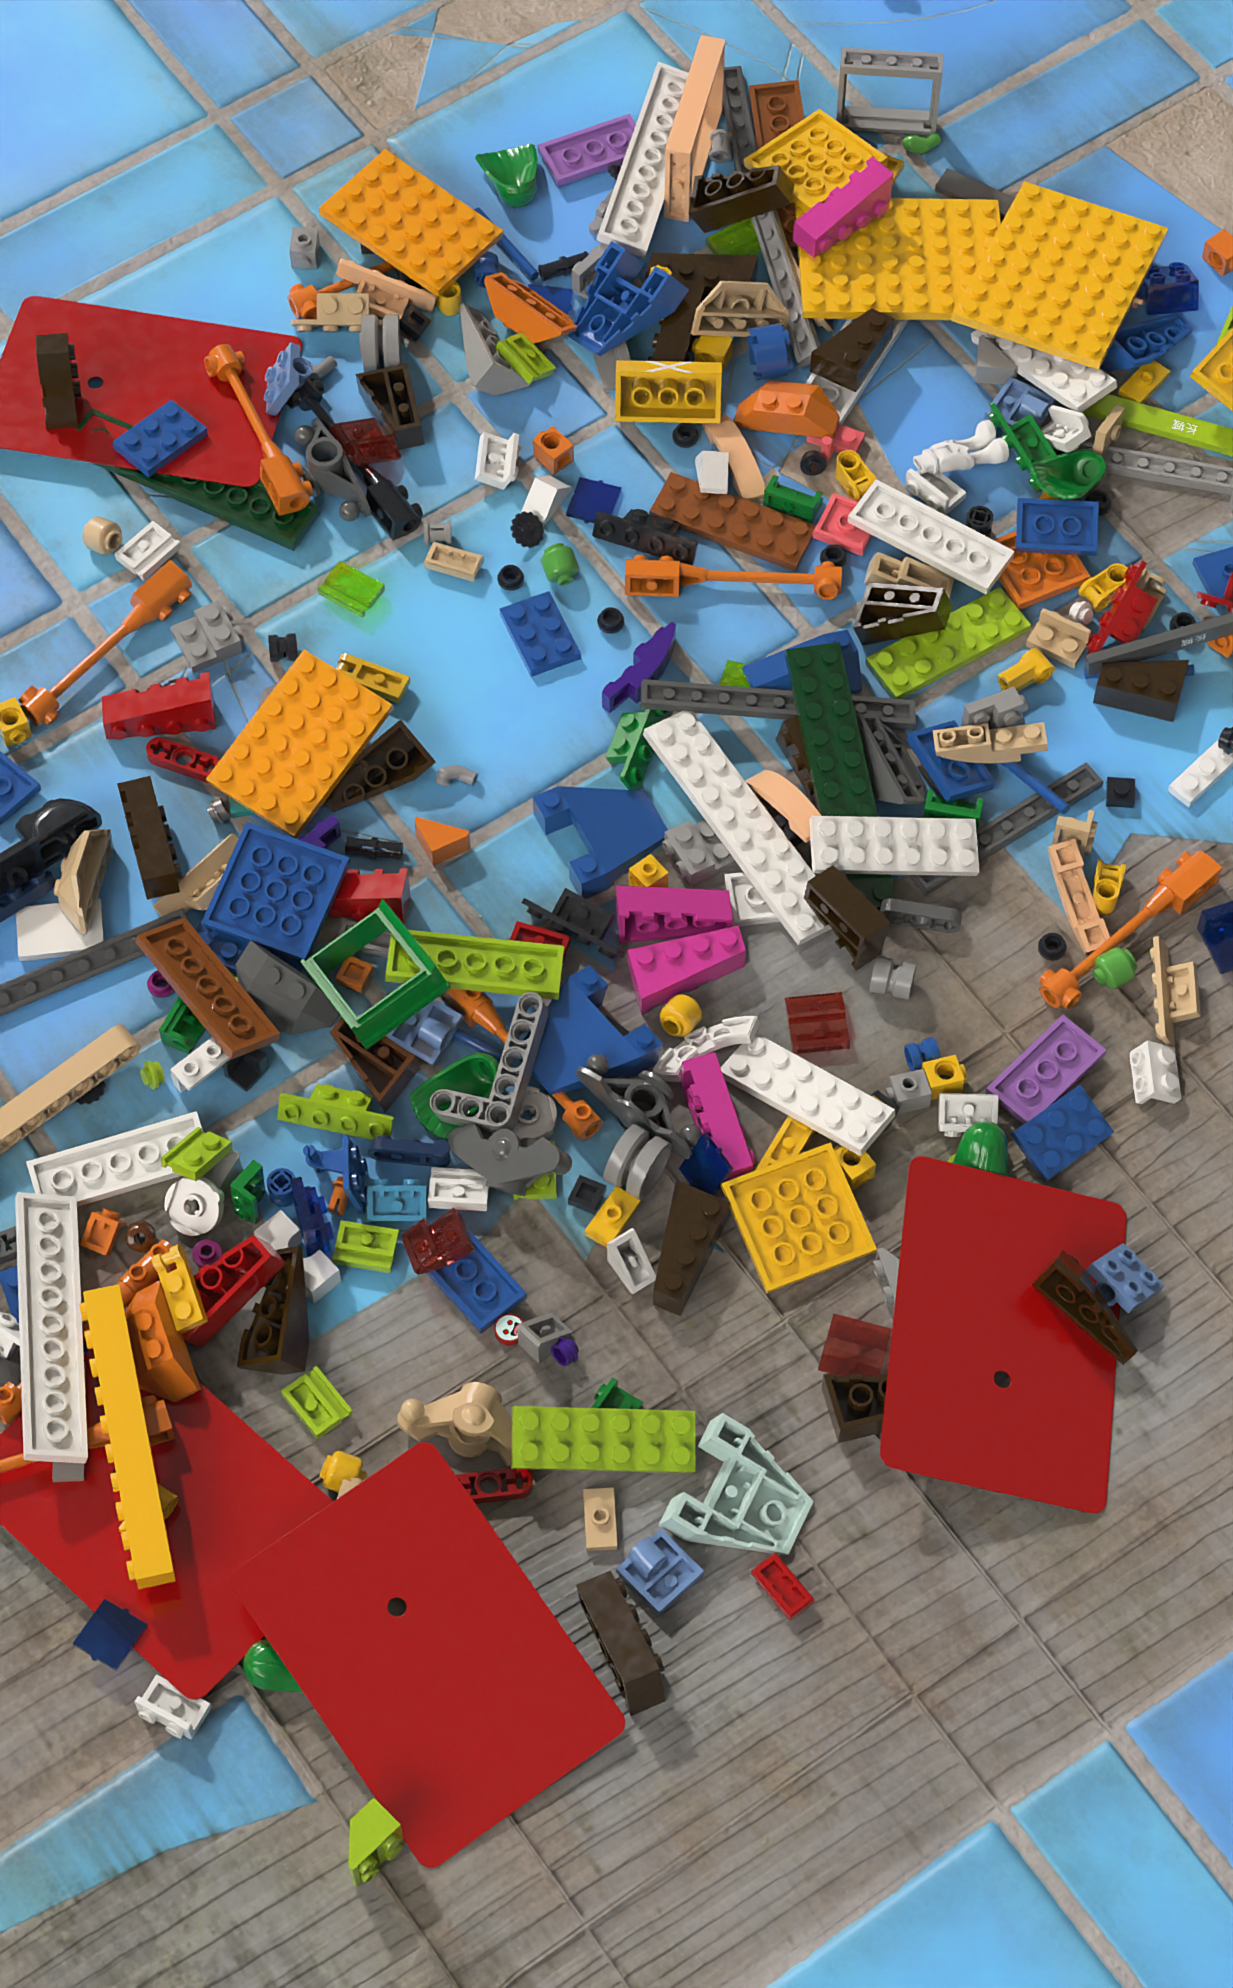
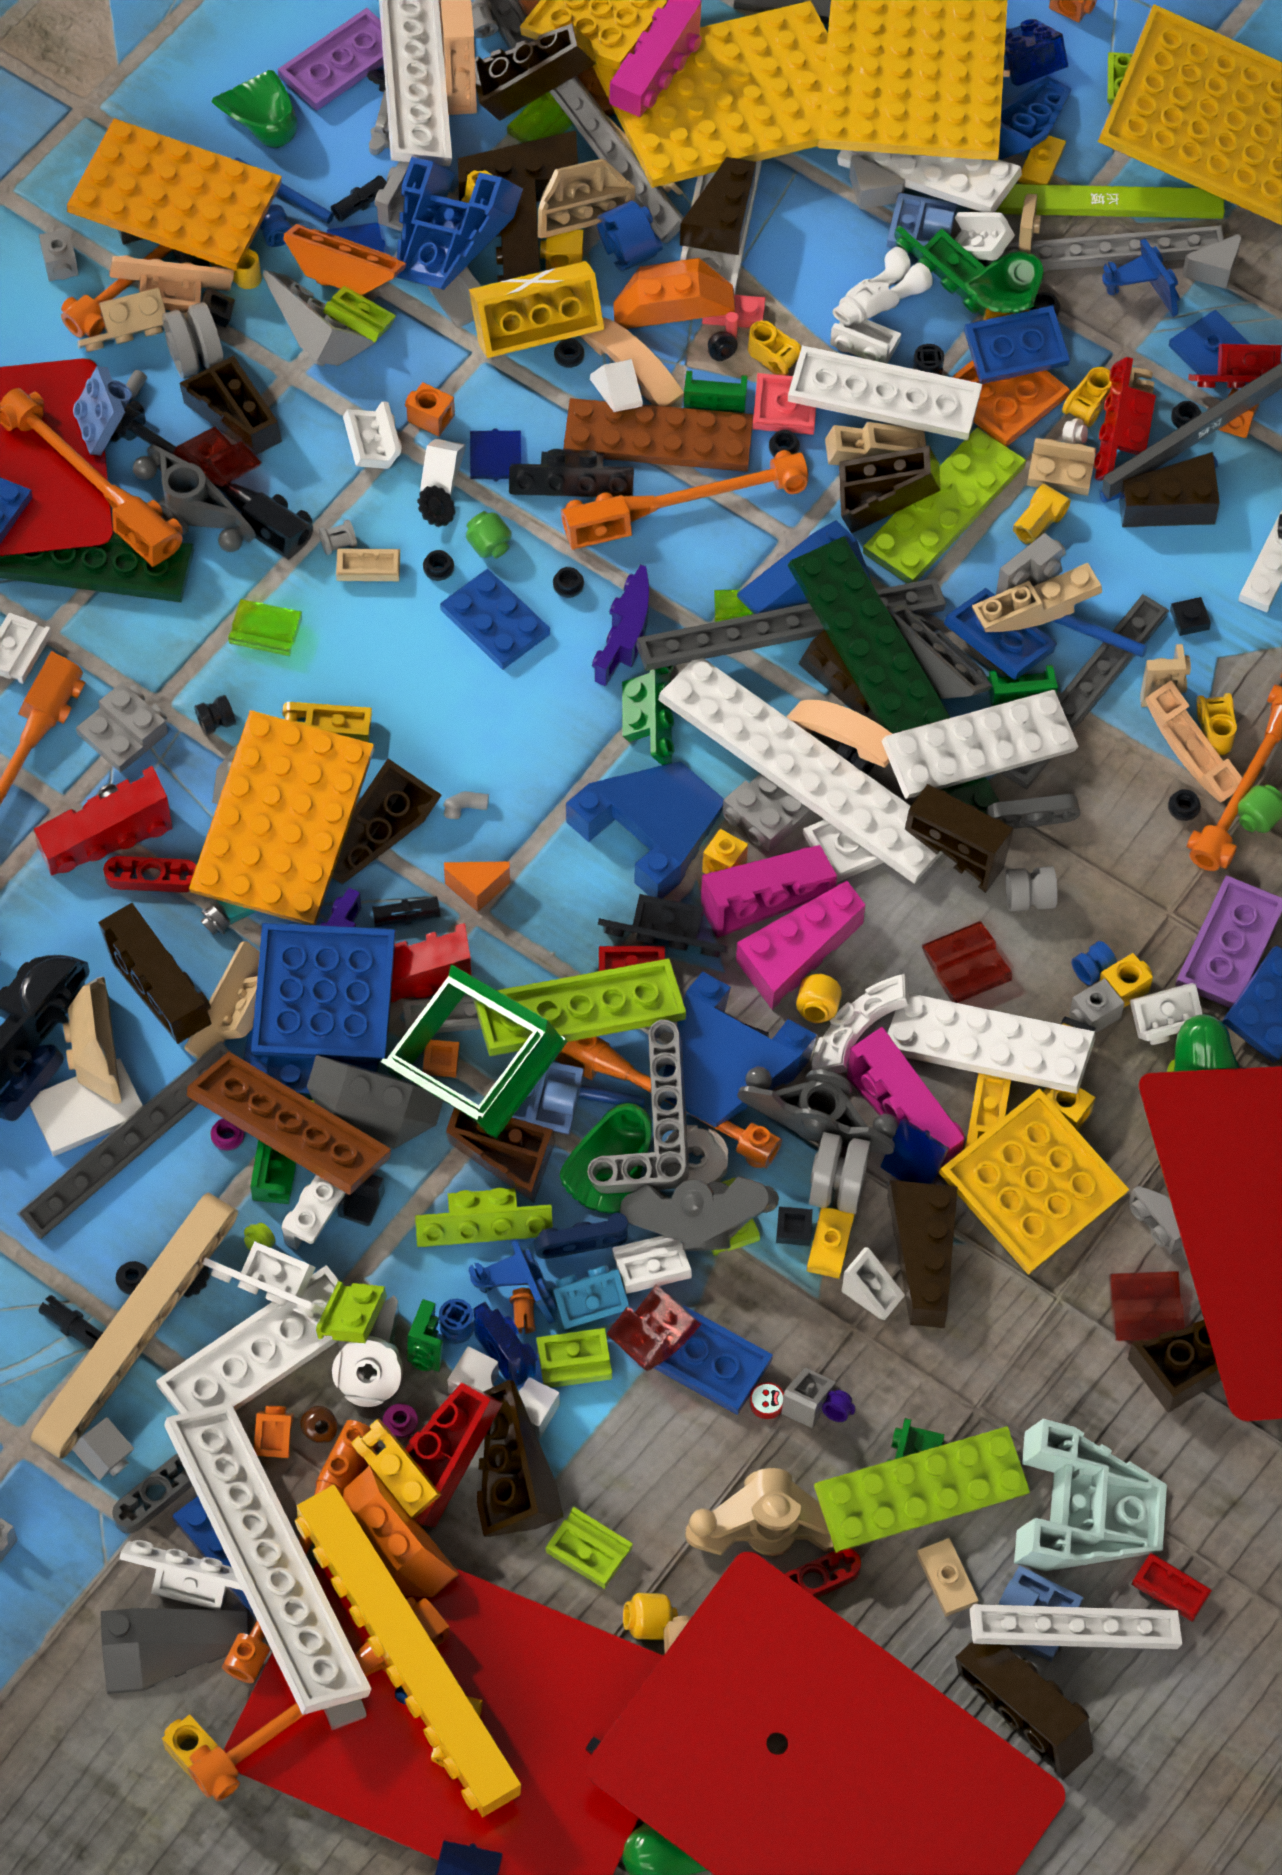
camera: 20 degrees left, 0 degrees up
none -> black plate [115,1261,148,1295]
none -> white bracket [202,1242,325,1318]
none -> white plate [969,1604,1182,1649]
none -> blue plate [1102,238,1180,317]

